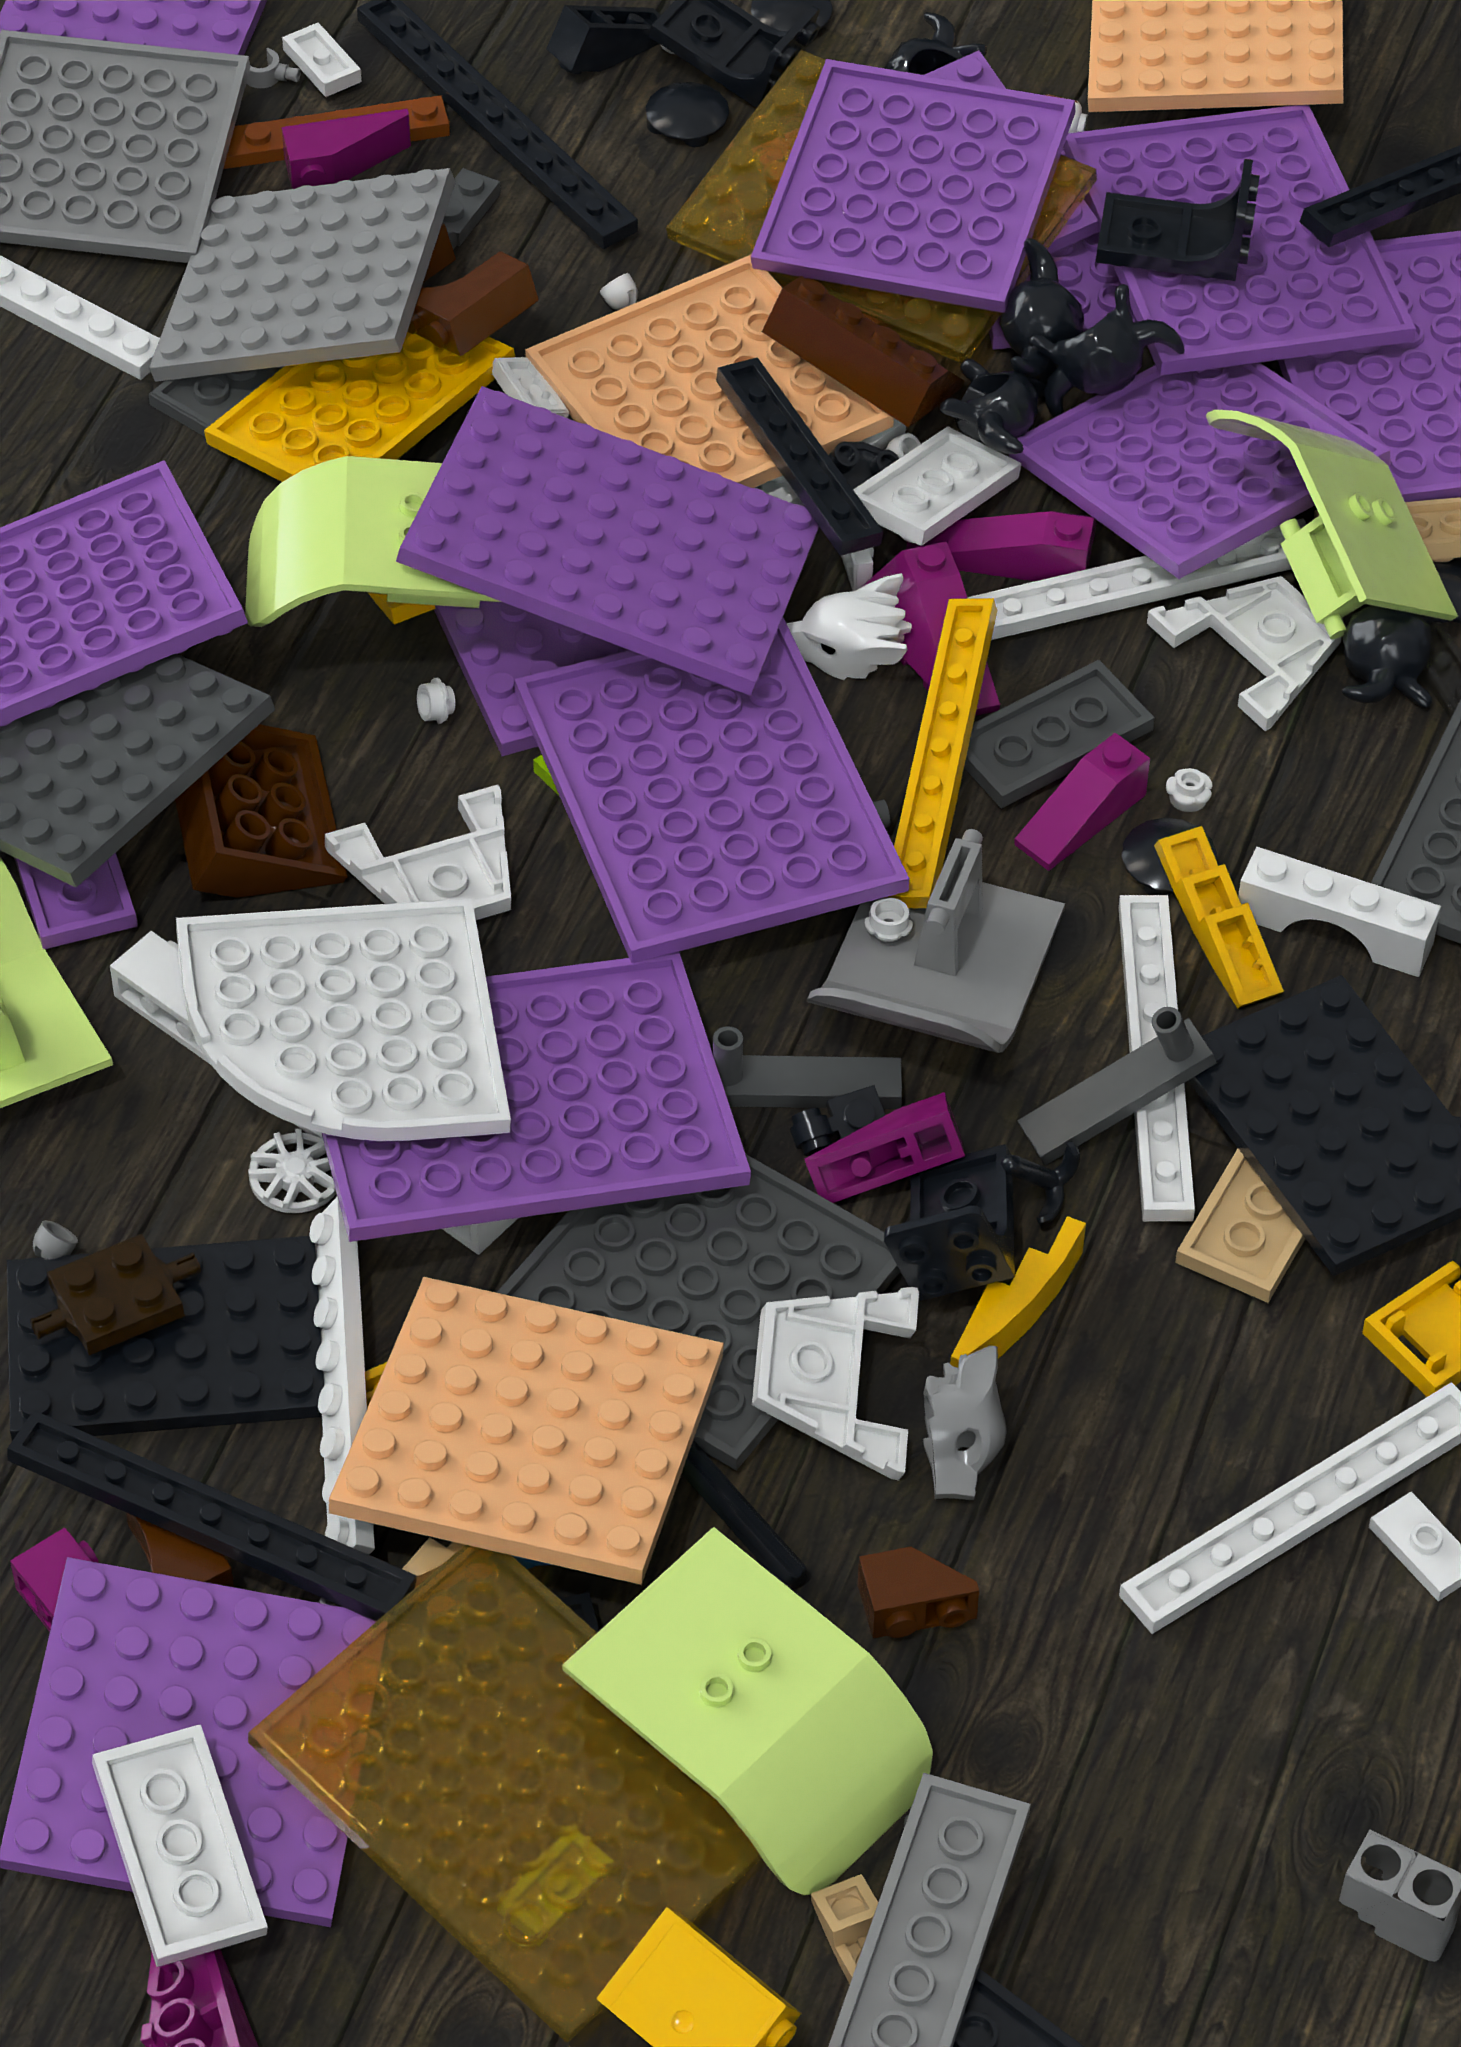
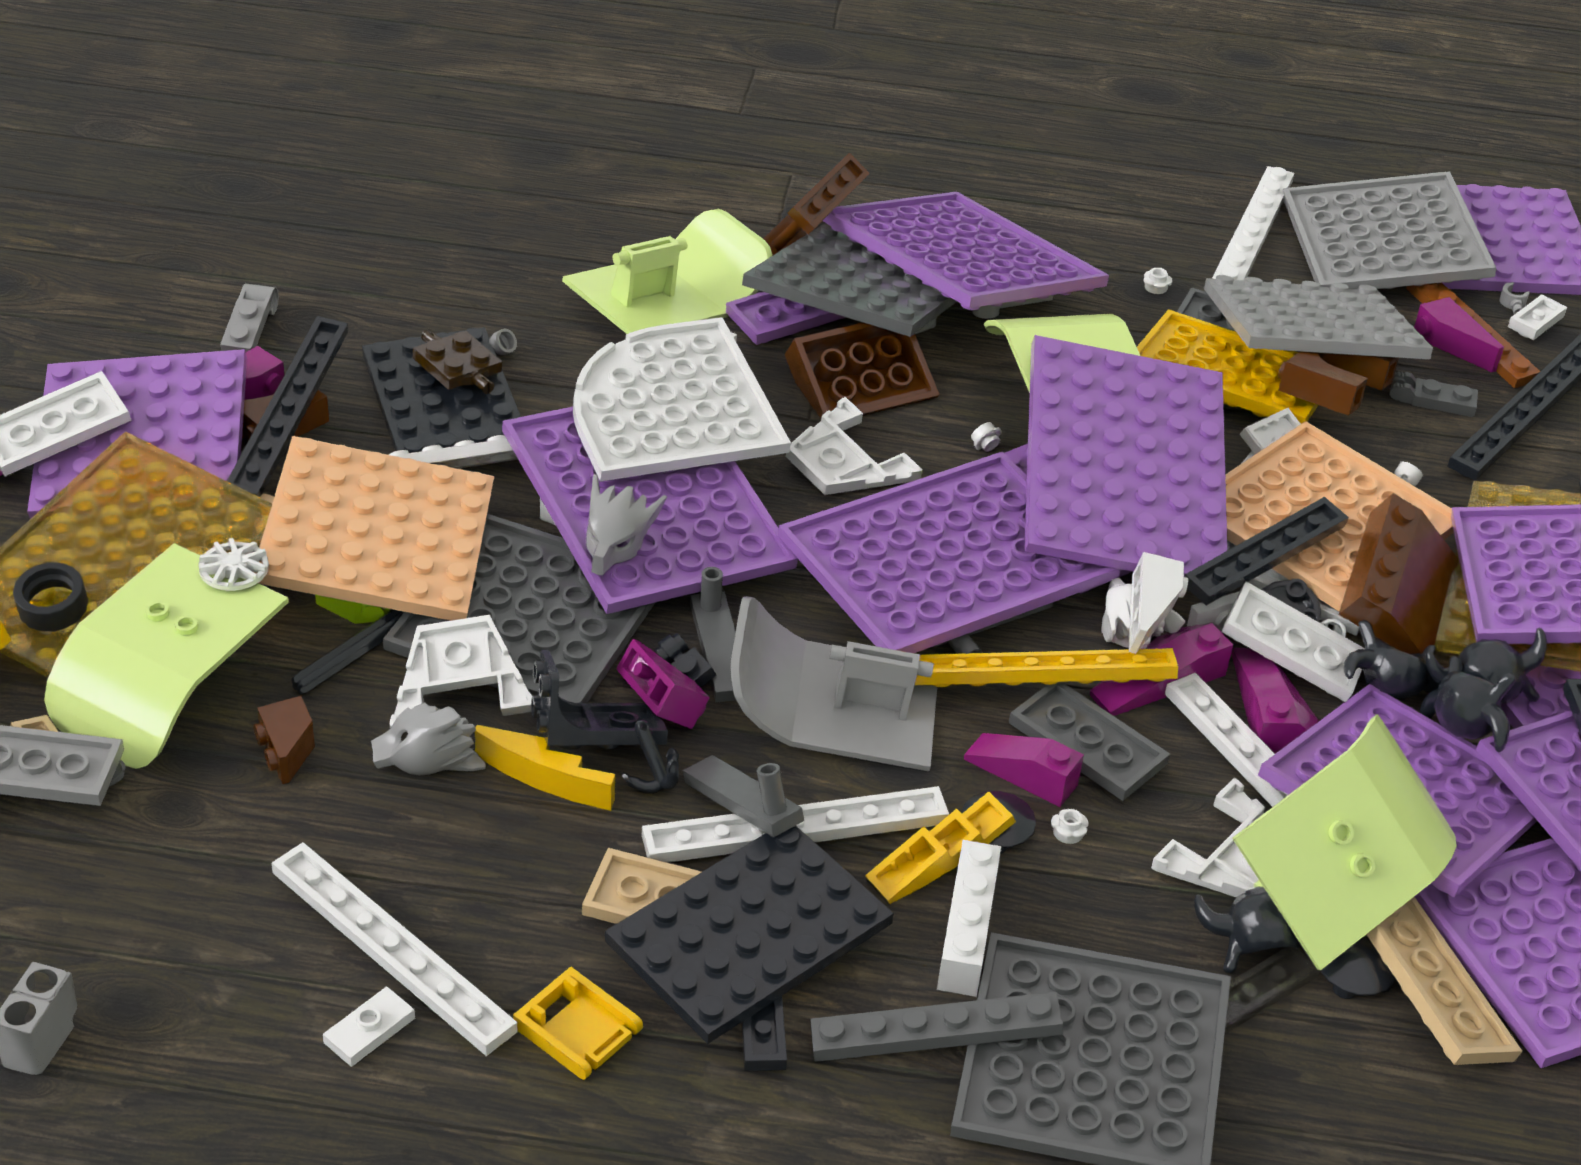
camera: 75 degrees right, 10 degrees down
none -> black tyre [13,562,88,632]
none -> white wheel [199,538,269,591]
none -> light grey piece [586,474,667,575]
none -> white slope [1129,552,1188,654]
none -> white plate [1143,268,1172,294]

